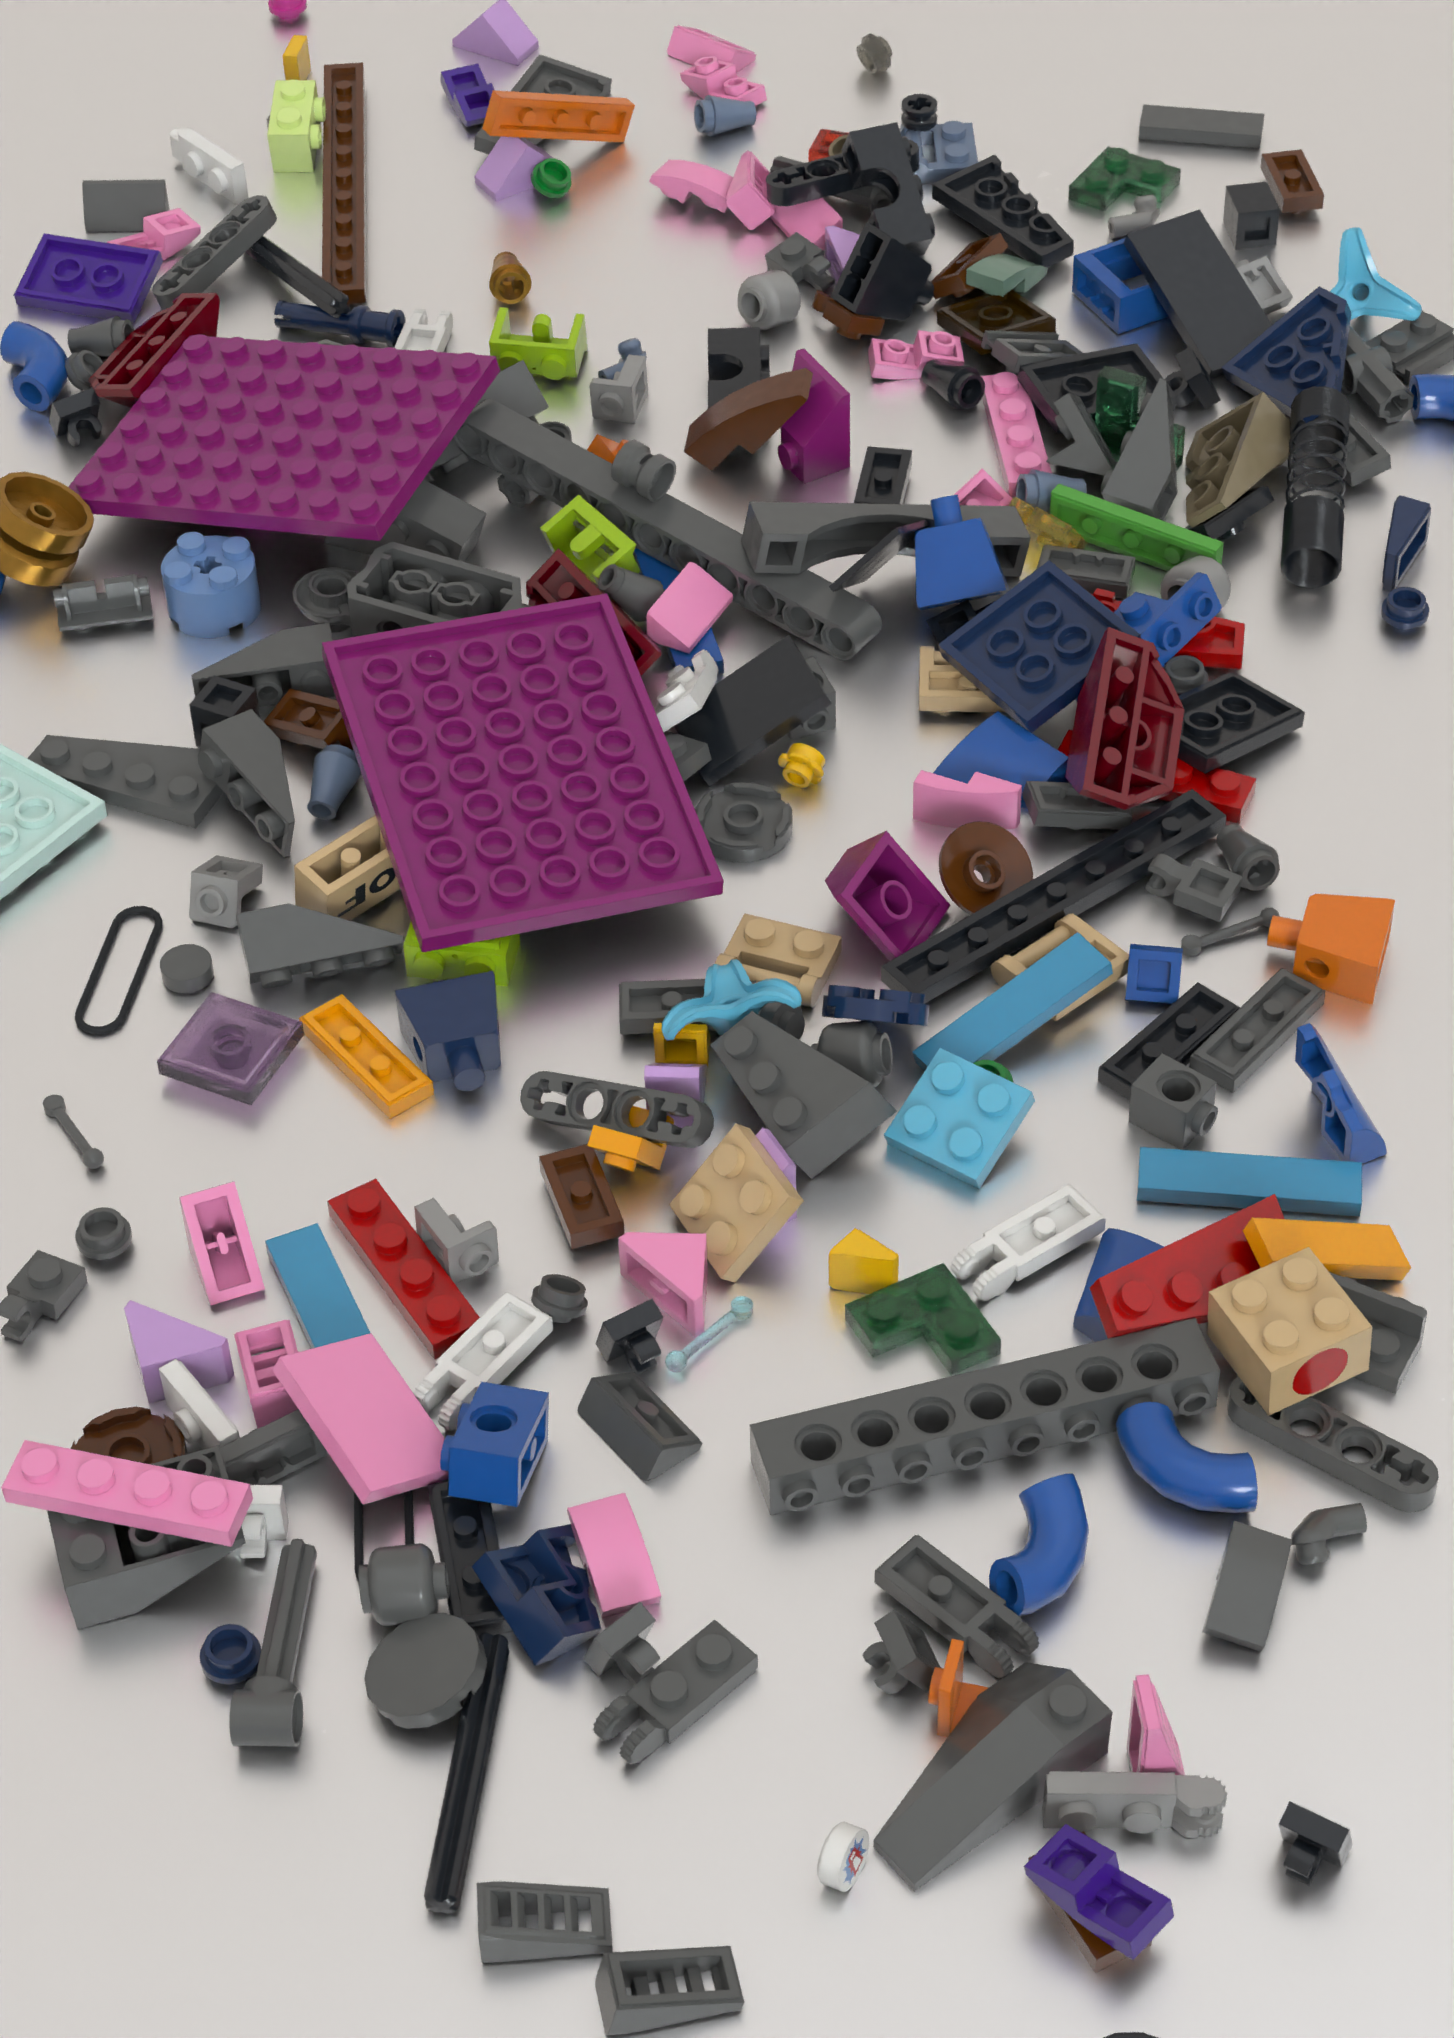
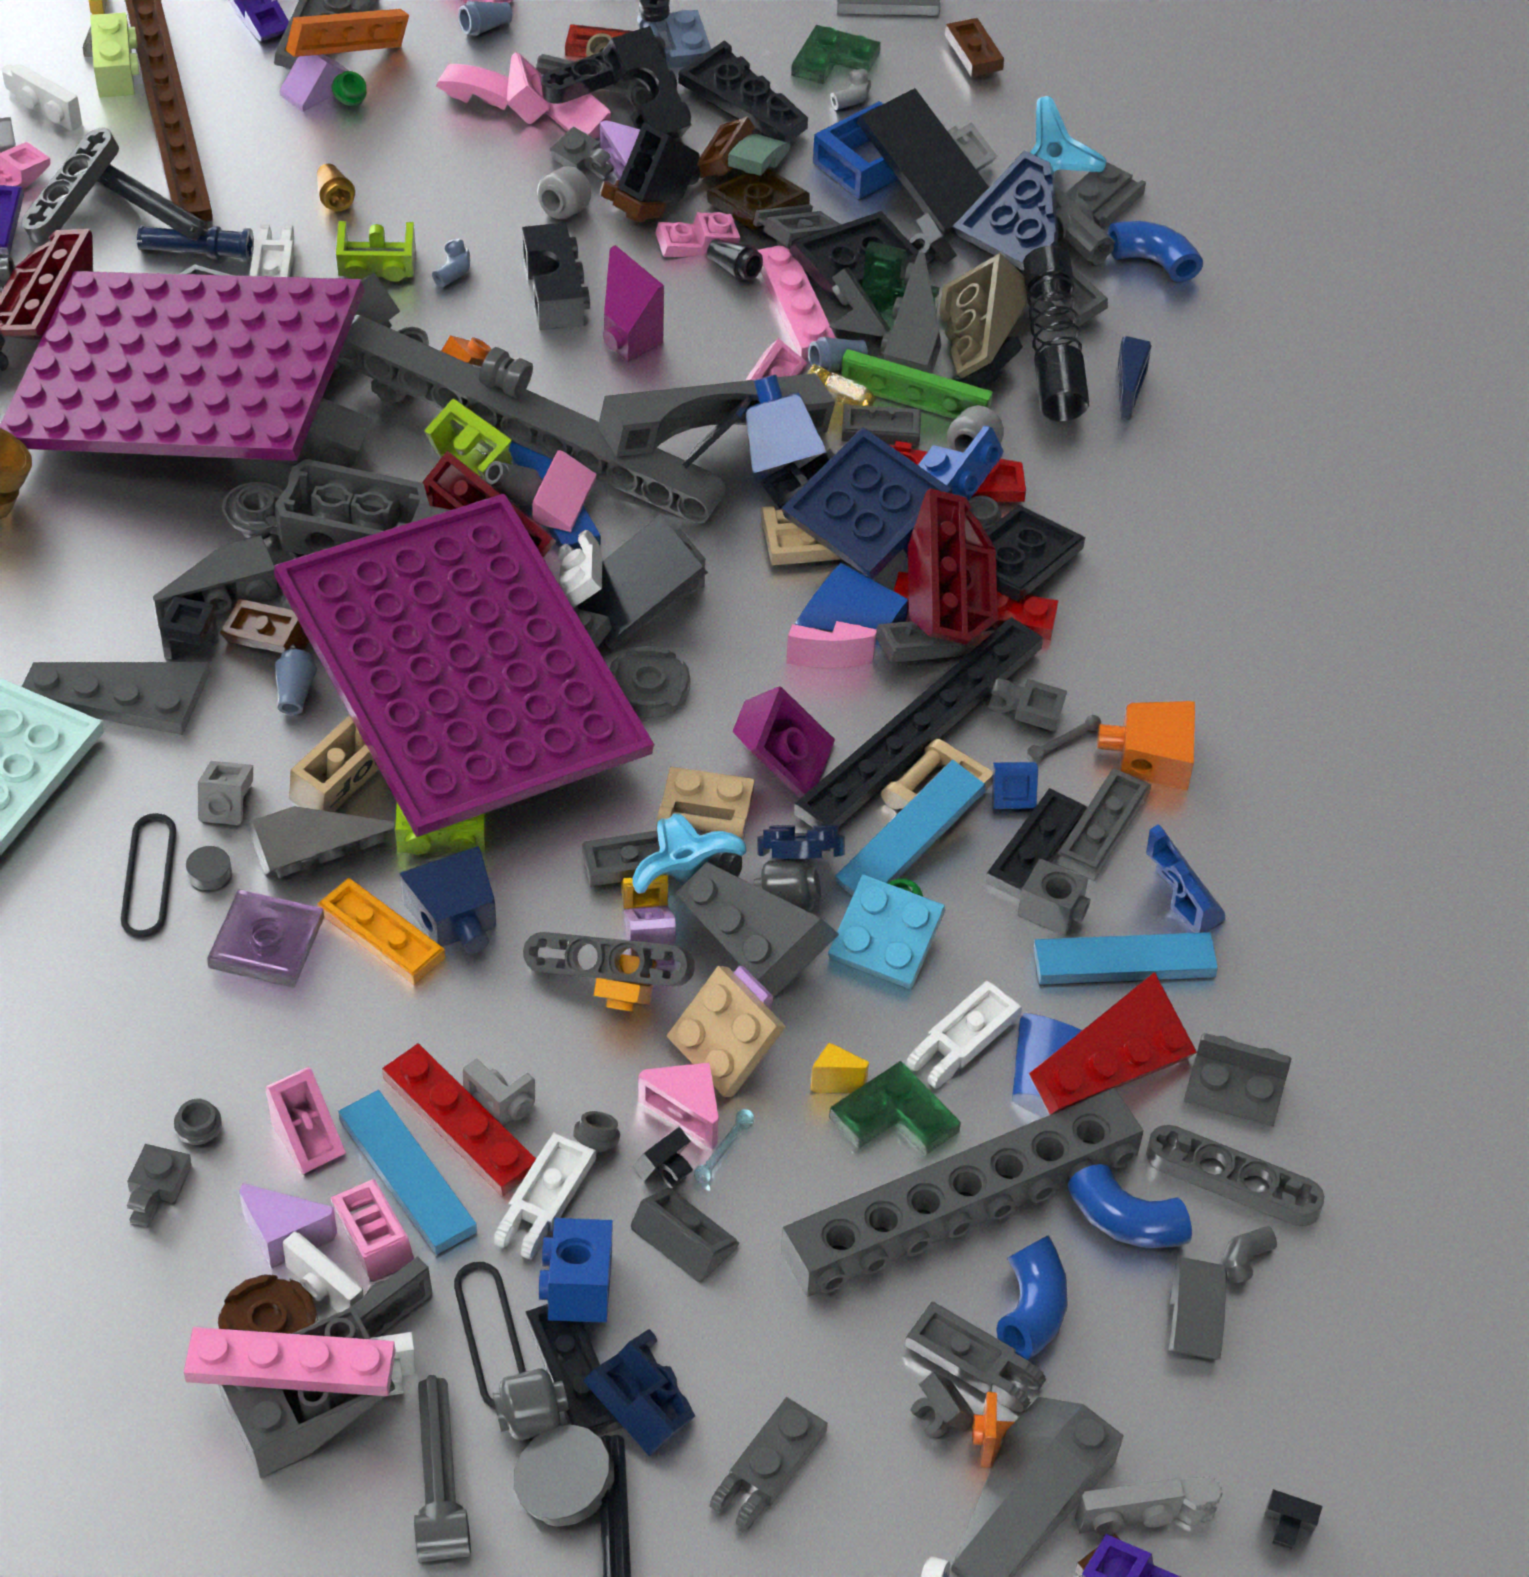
camera: 15 degrees left, 5 degrees up
dark grey hinge [43,1095,104,1169] -> none
dark grey hinge [53,573,153,632] -> none
medium blue brick [161,532,261,638] -> none
dark grey slope [198,709,295,858] -> none
dark blue plate [200,1624,261,1684] -> none
bright pink tile [272,1333,448,1505] -> none
reddish brown plate [539,1144,625,1249] -> none
bright pink slope [567,1493,661,1618] -> none
dark grey tile [583,1602,661,1685] -> none
light grey bracket [589,355,648,423] -> none
reddish brown slope [684,368,813,471] -> none
yellow plate [778,743,826,788] -> none
black plate [854,446,912,504] -> none
reddish brown dish [939,821,1033,915] -> none
bright pink slope [1127,1674,1185,1775] -> none
tan brick [1207,1247,1372,1416] -> none
dark grey cone [1216,824,1280,891] -> none
black panel [1223,182,1280,249] -> none
light orange tile [1243,1217,1412,1281] -> none
dark blue plate [1381,587,1429,630] -> none

